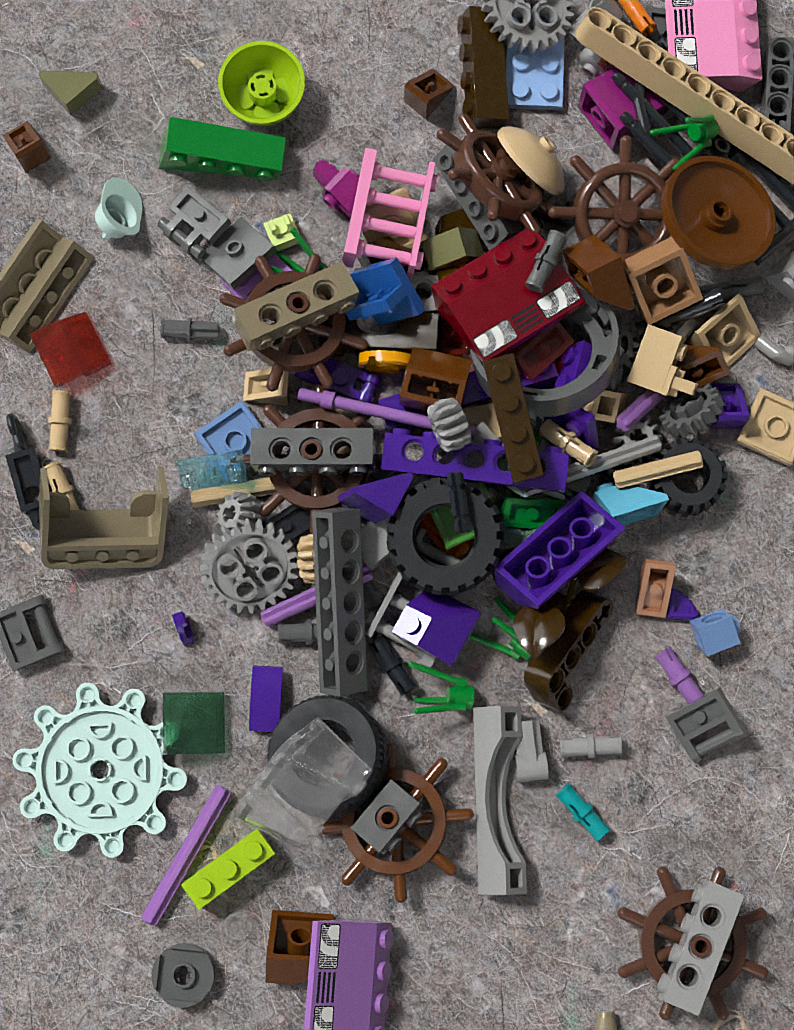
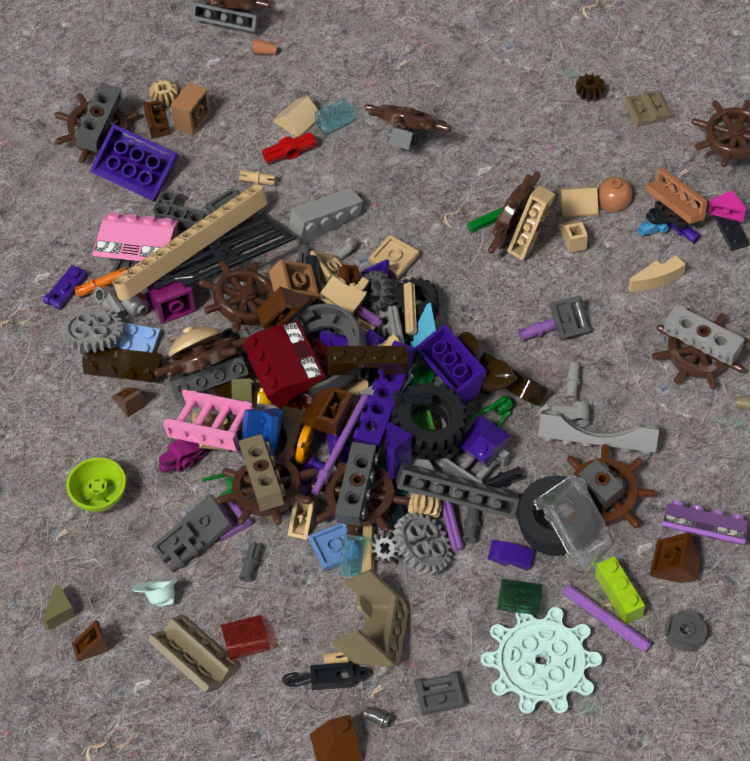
camera: 75 degrees left, 25 degrees down
tan pin [48,390,72,452] -> none
green wedge [158,117,286,181] -> none
dark purple tile [172,611,195,646] -> none
yellowish green tile [263,213,299,251] -> none
green plant [408,661,474,714] -> none
light grey gear [427,398,471,452] -> none
dark grey pin [525,230,568,293] -> none
teal pin [555,783,611,842] -> none
nougat slope [635,559,676,618] -> none
green plant [650,115,719,170] -> none
reddish brown dish [661,156,776,270] -> none
dark purple tile [666,588,698,620] -> none
medium blue brick [689,609,741,656] -> none

